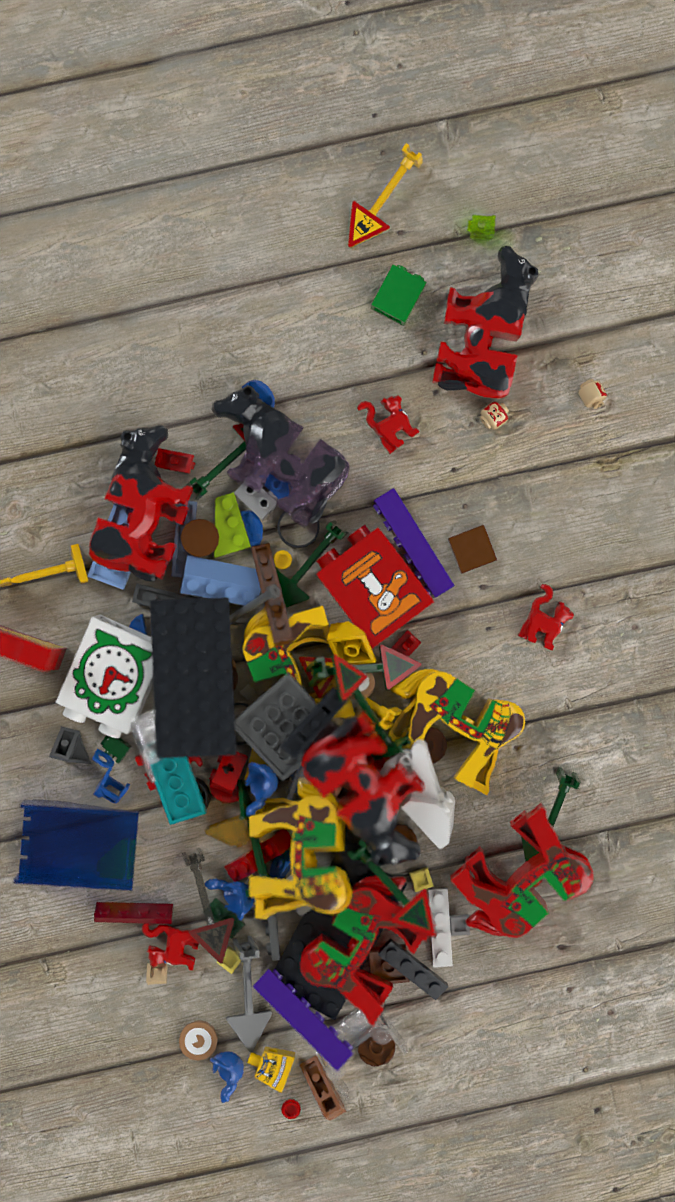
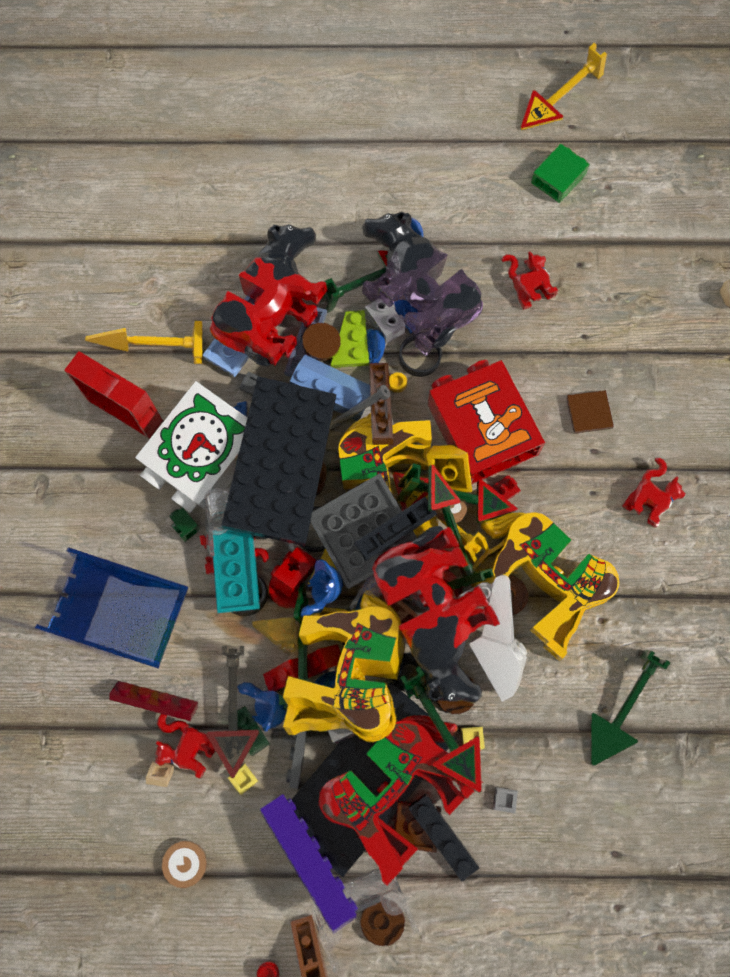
camera: 20 degrees right, 15 degrees down
dark grey slope [49,726,91,764] -> none
blue piece [92,749,130,804] -> none
red plate [154,448,195,474] -> none
blue piece [210,1051,244,1103] -> none
piece [226,936,272,1053] -> none
yellow torso [247,1047,295,1093] -> none
dark green piece [276,520,348,608] -> none
dark purple brick [373,488,455,598] -> none
white plate [428,888,453,967] -> none
animal [432,246,539,399] -> none
red animal [451,803,593,938] -> none
clear neon green brick [467,215,496,240] -> none
tan head [480,401,509,430] -> none

